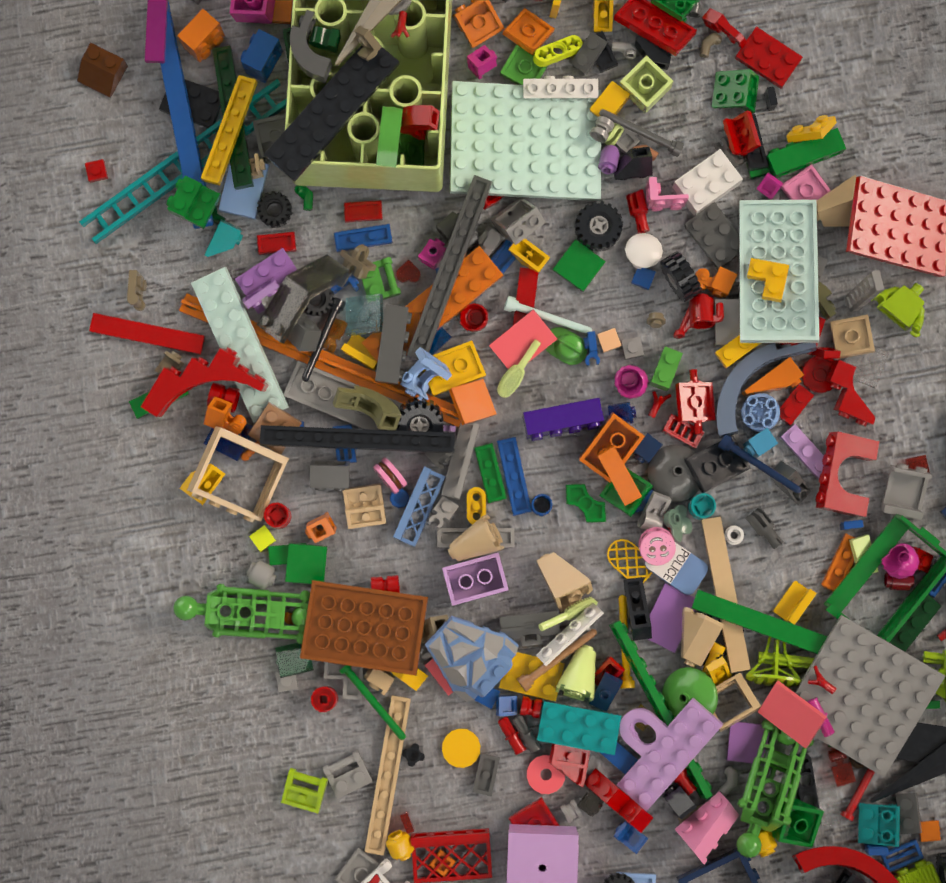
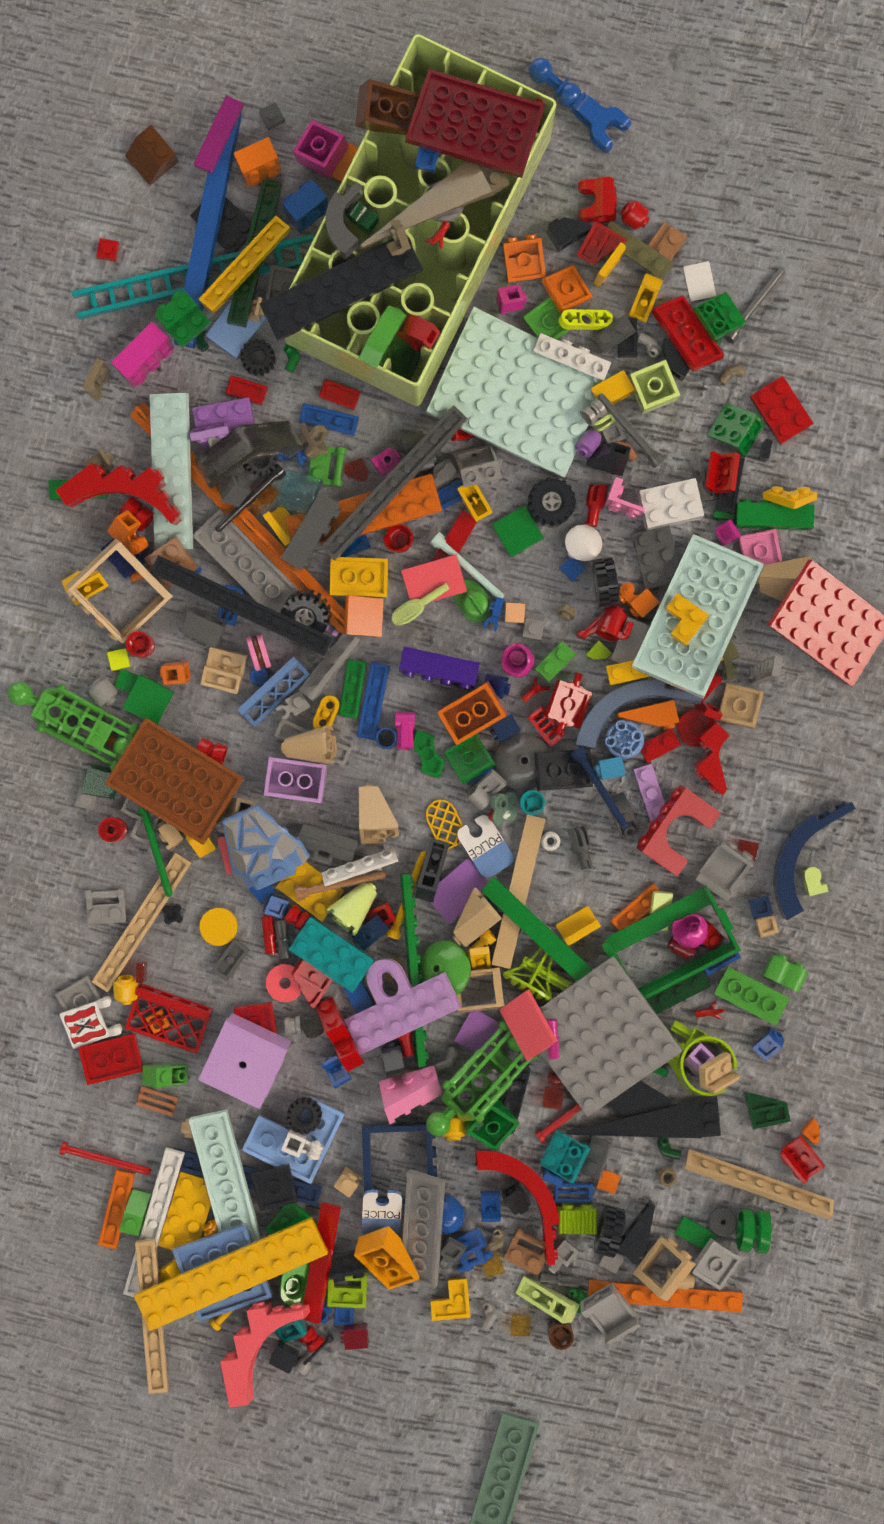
camera: 20 degrees right, 5 degrees up
red tile [89,313,205,355] -> none
teal slope [204,219,243,257] -> none
lime plate [281,768,328,814] -> none
olive arch [333,385,401,430] -> none
light blue tile [400,347,452,401] -> none
yellowish green piece [538,597,598,631] -> none
orange tile [597,446,642,506] -> none
bright pink head [638,527,676,566] -> none
red piece [702,8,747,48] -> none
red bar [808,666,837,694] -> none
blue tile [840,520,864,530] -> none
lime torso [871,283,925,337] -> none
none -> dark pink brick [111,322,174,387]
none -> dark pink piece [395,712,415,750]
none -> lime tile [586,641,613,660]

